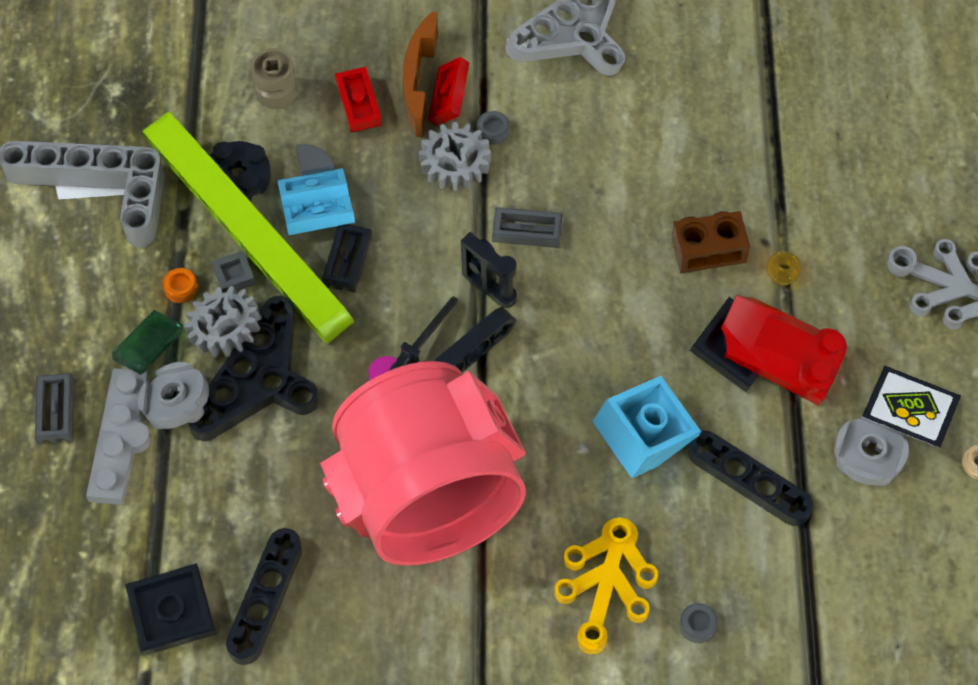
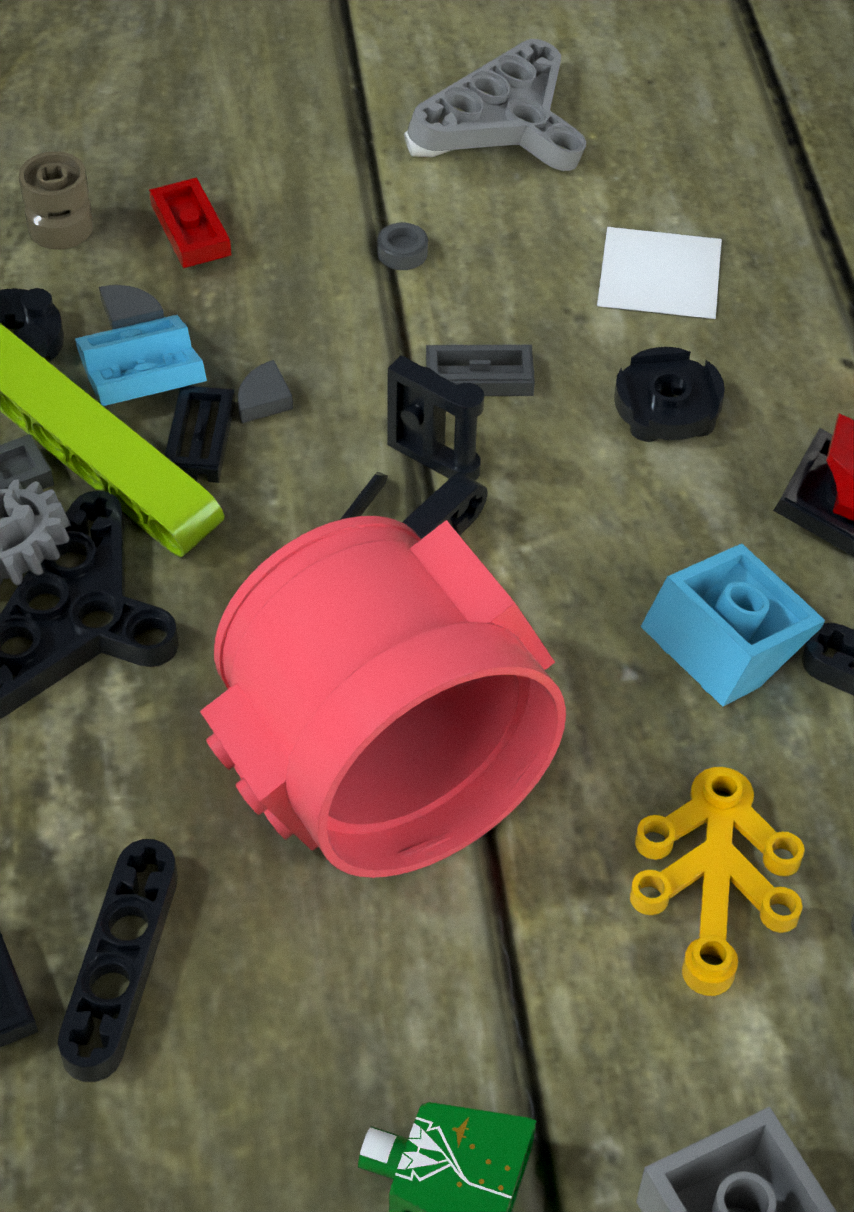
camera: 10 degrees left, 10 degrees down
dark orange slope [403,12,439,138] -> none
light grey gear [419,122,491,191] -> none
red plate [428,56,470,126] -> none
reddish brown brick [671,211,750,274] -> none
none -> dark grey tile [238,360,293,423]
none -> white sticker [597,227,722,319]
none -> black plate [614,347,725,442]

